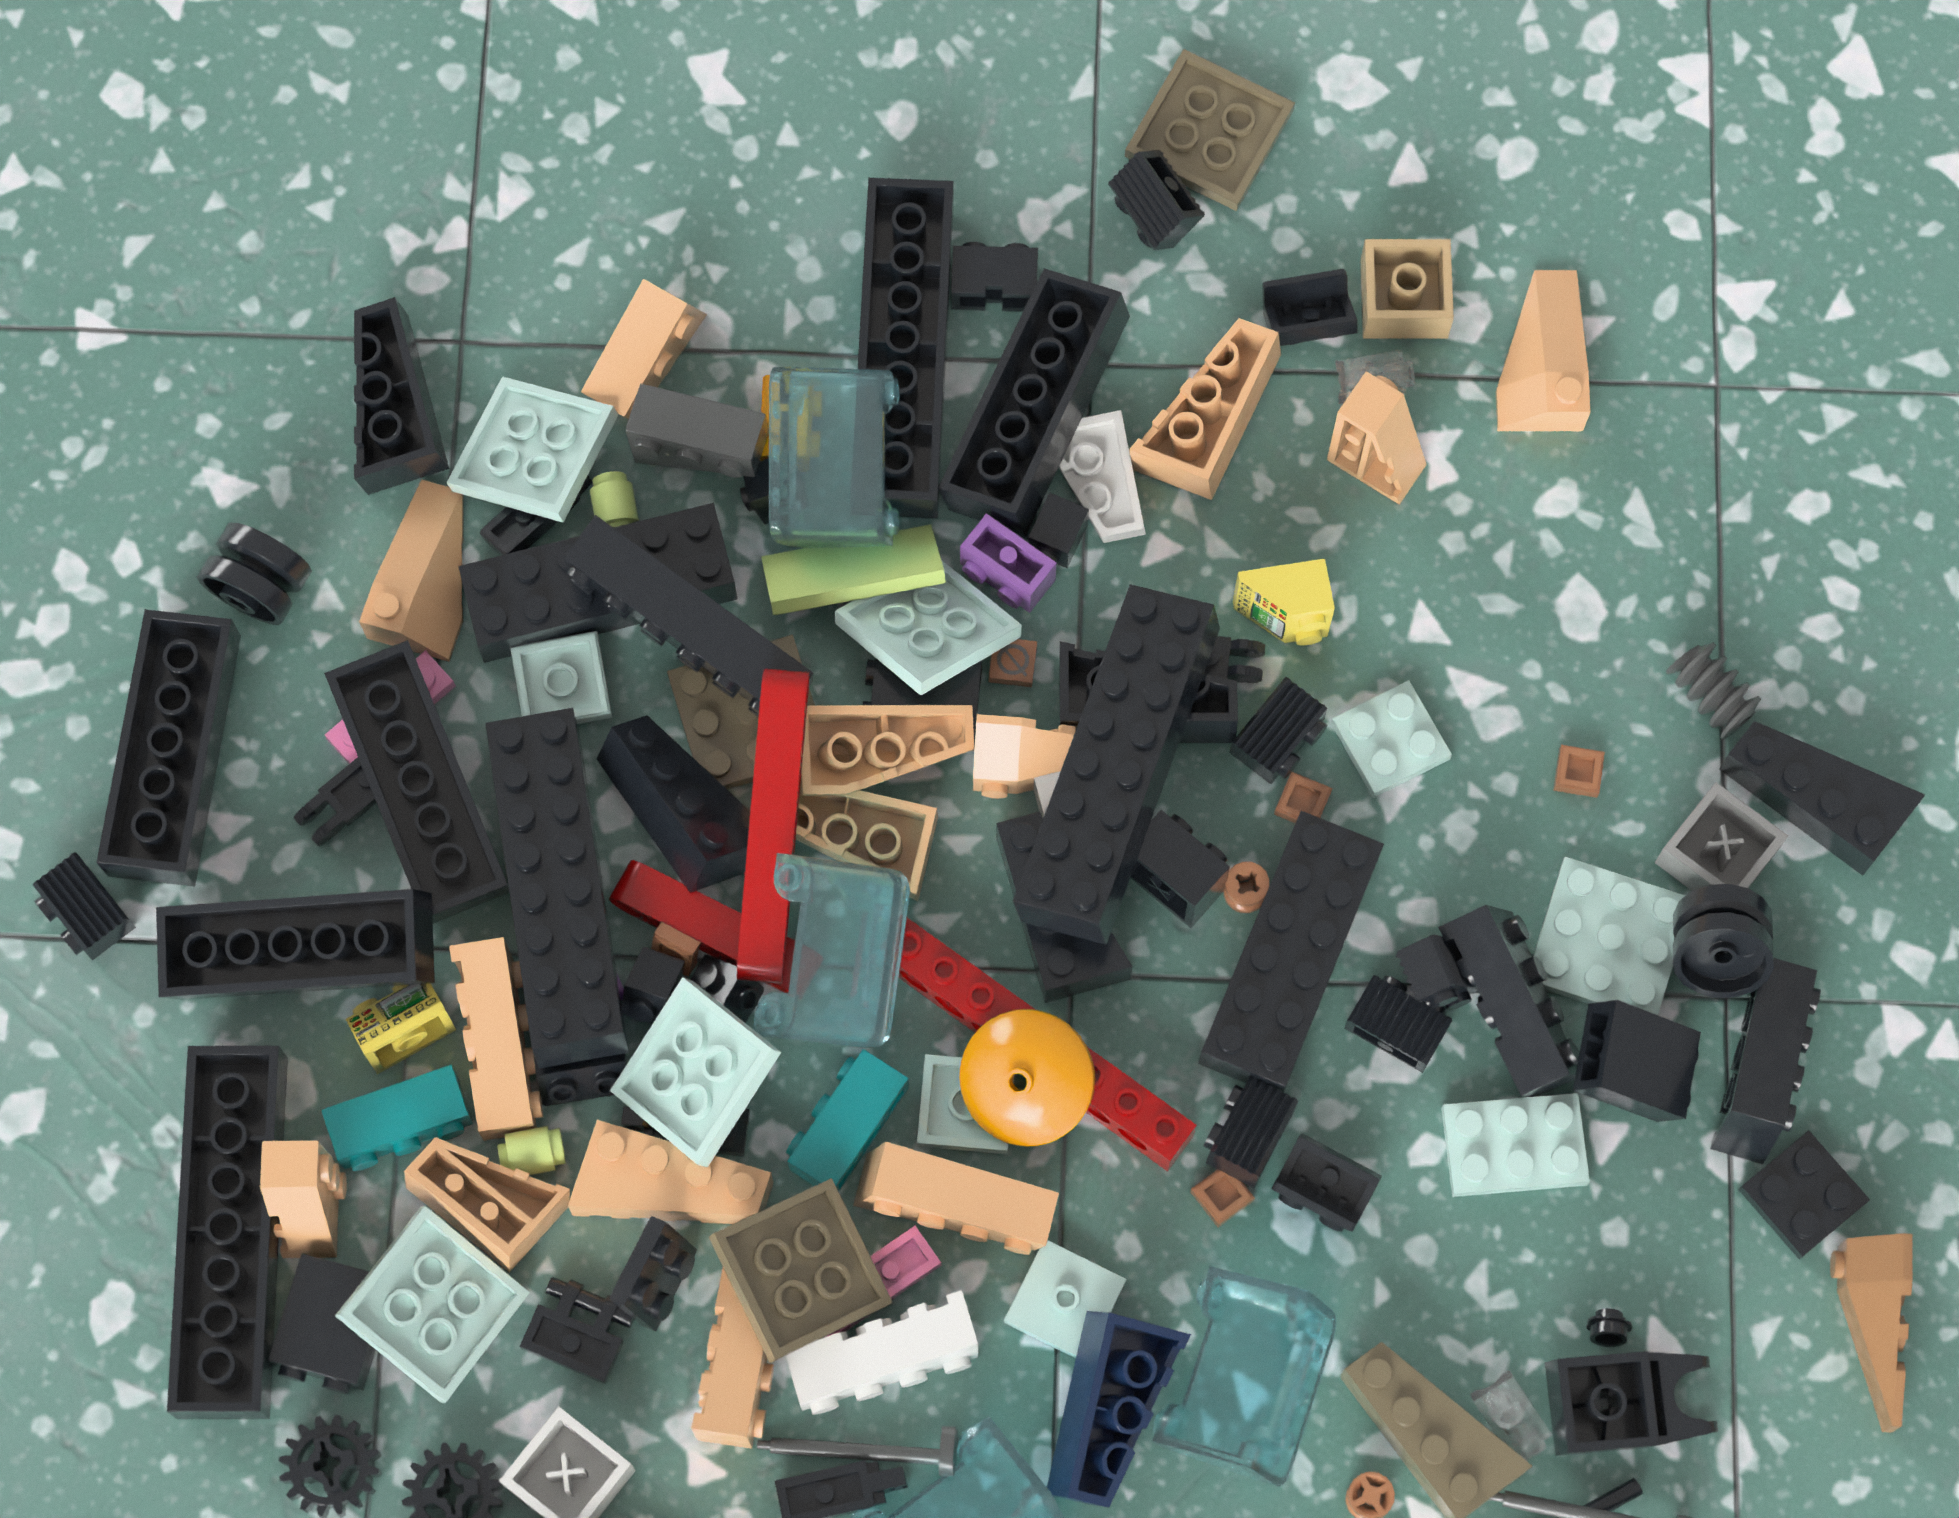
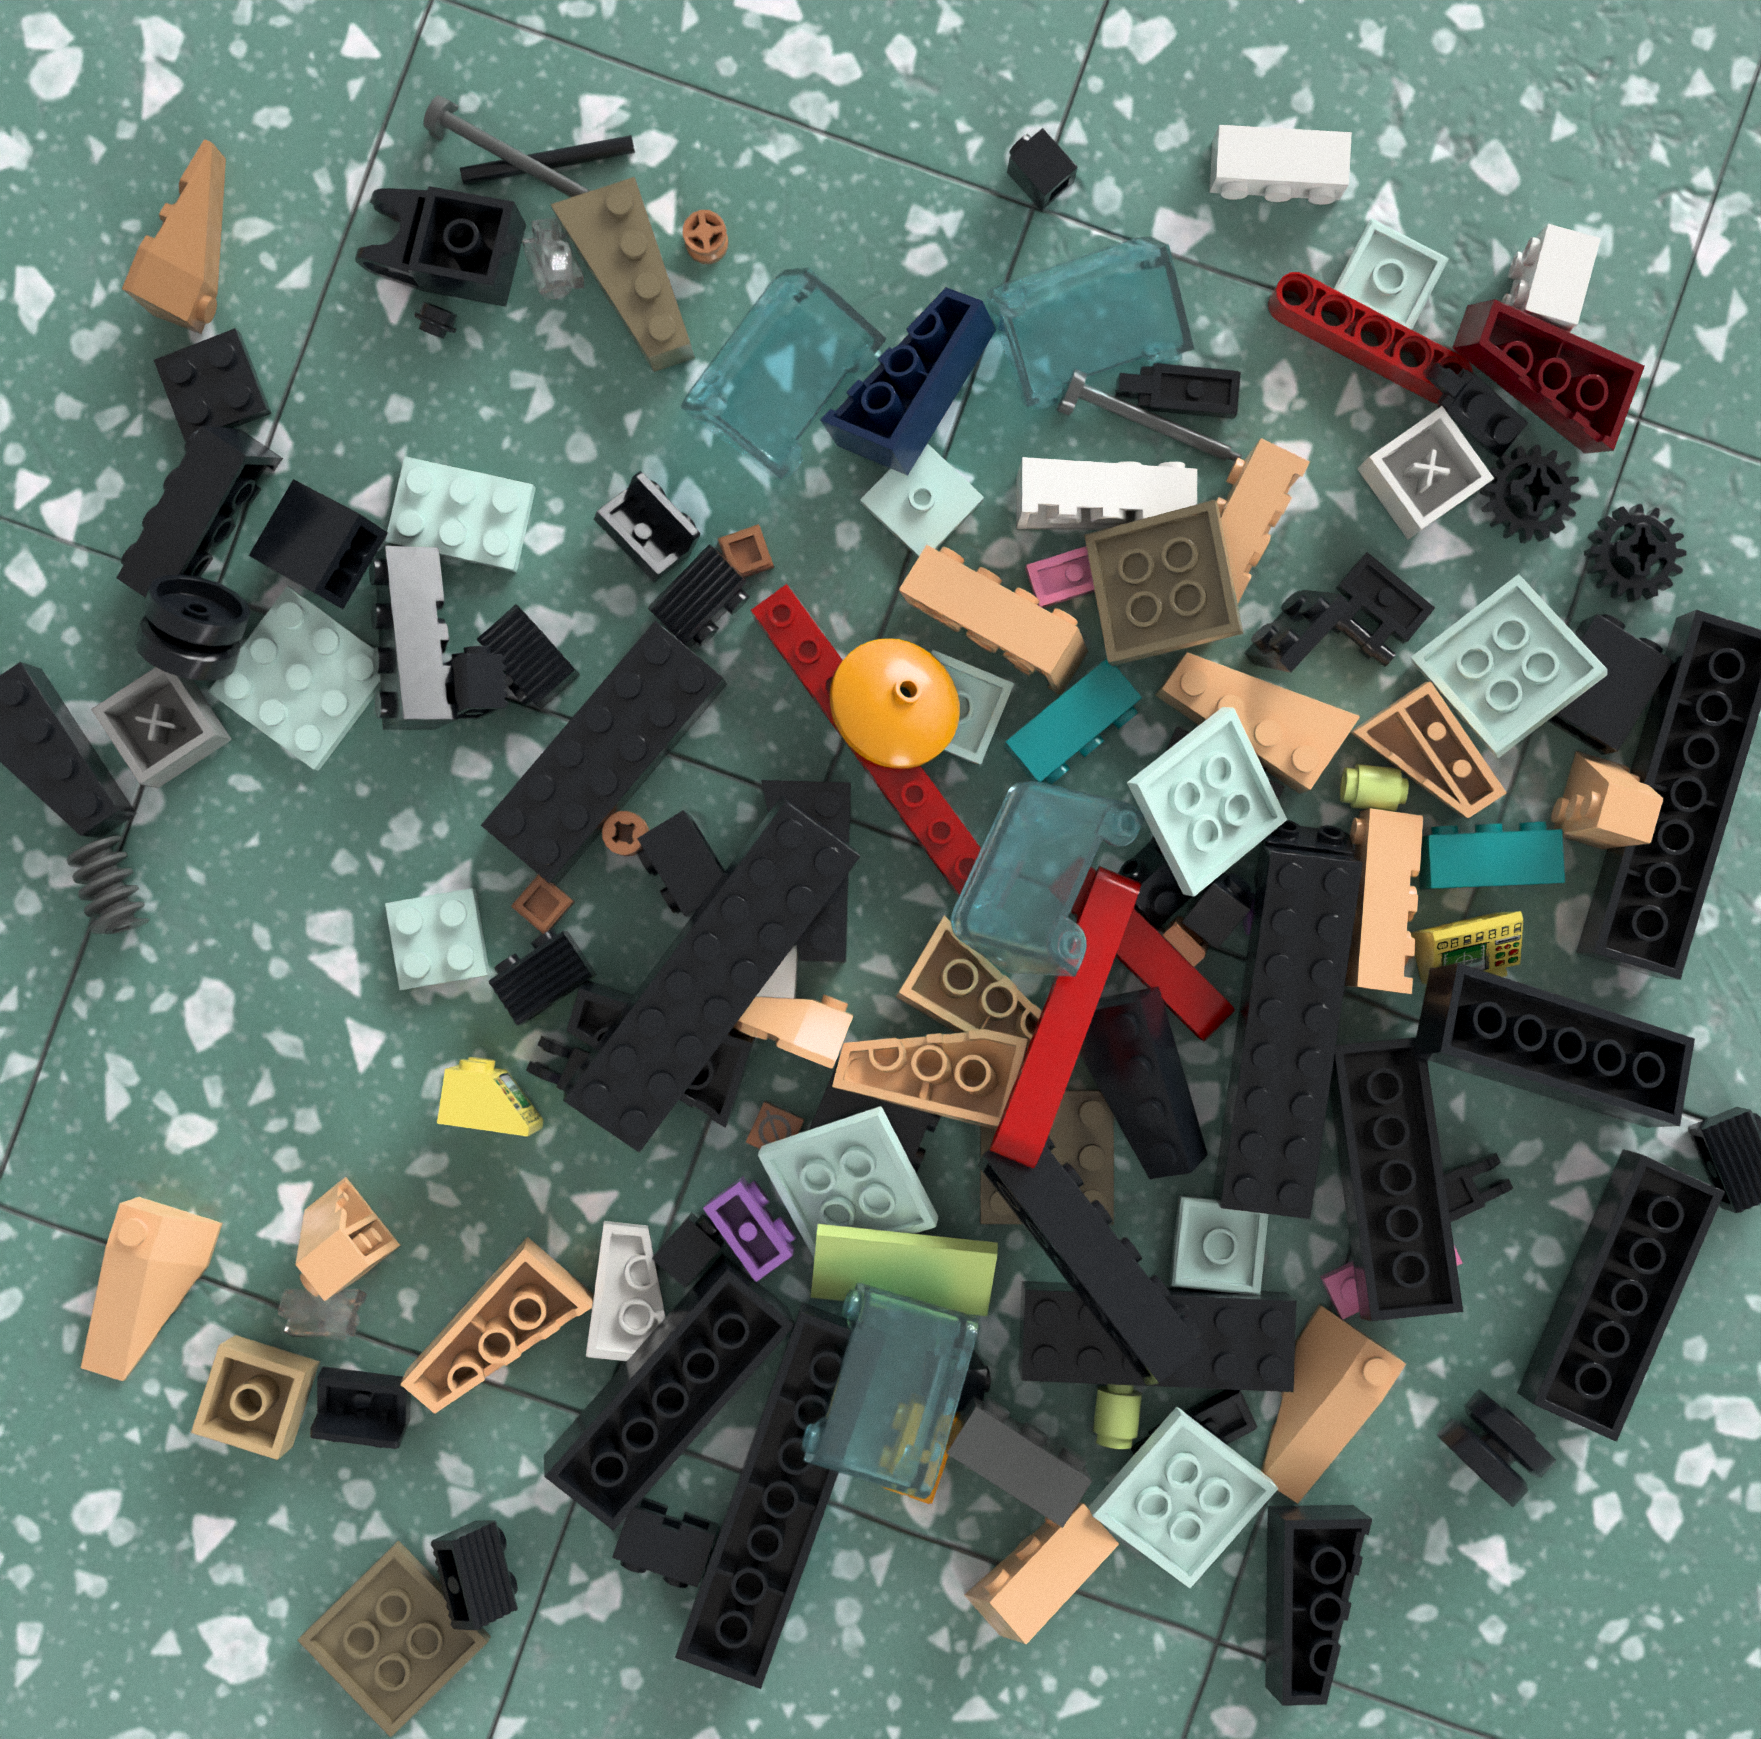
camera: 165 degrees left, 15 degrees up
nougat tile [1553,745,1605,798] -> none

